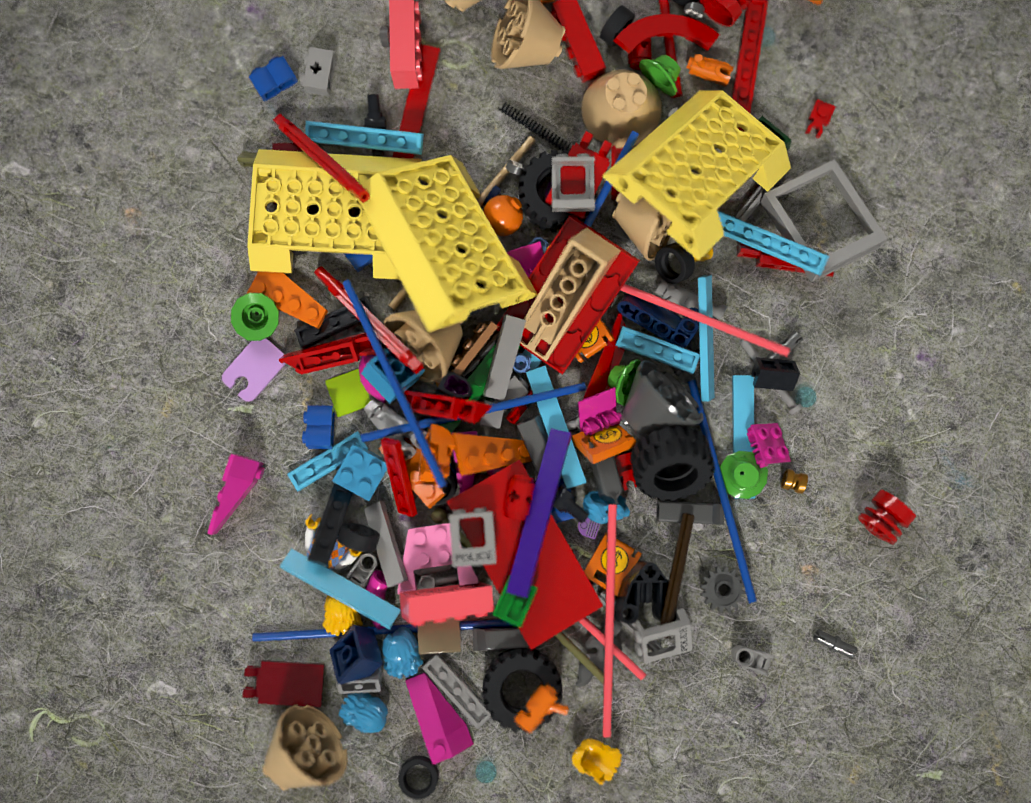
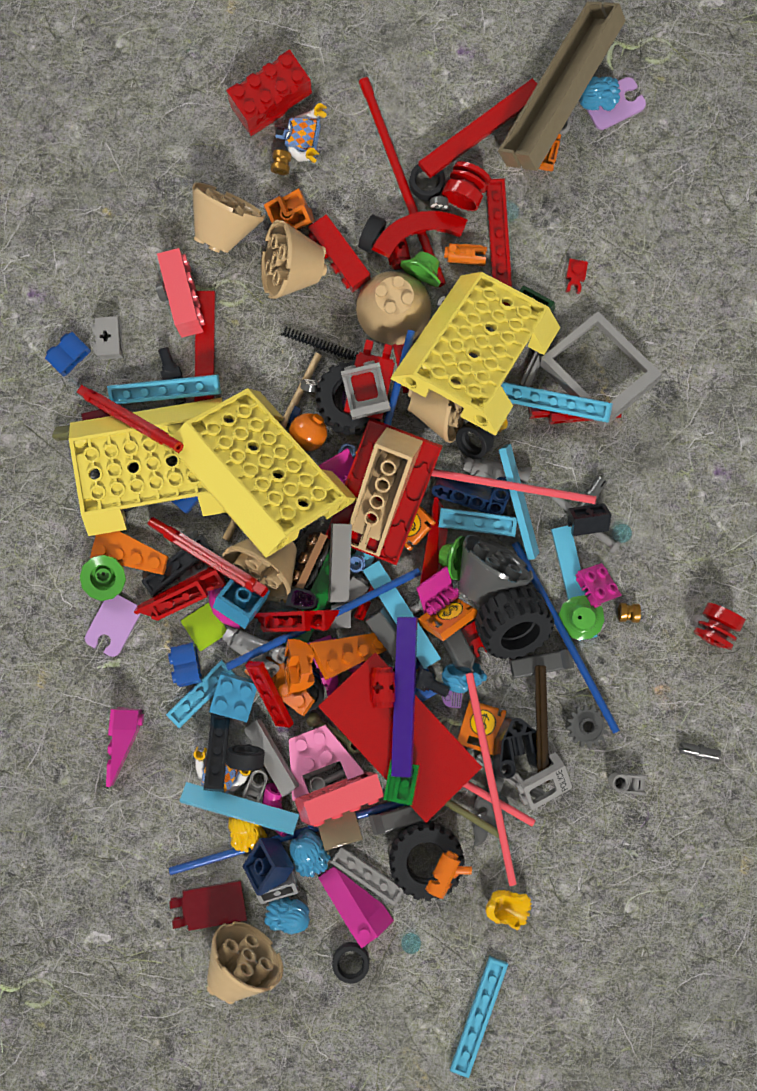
camera: 15 degrees left, 0 degrees up
blue piece [342,279,447,488] -> none
light grey window [448,507,496,567] -> none

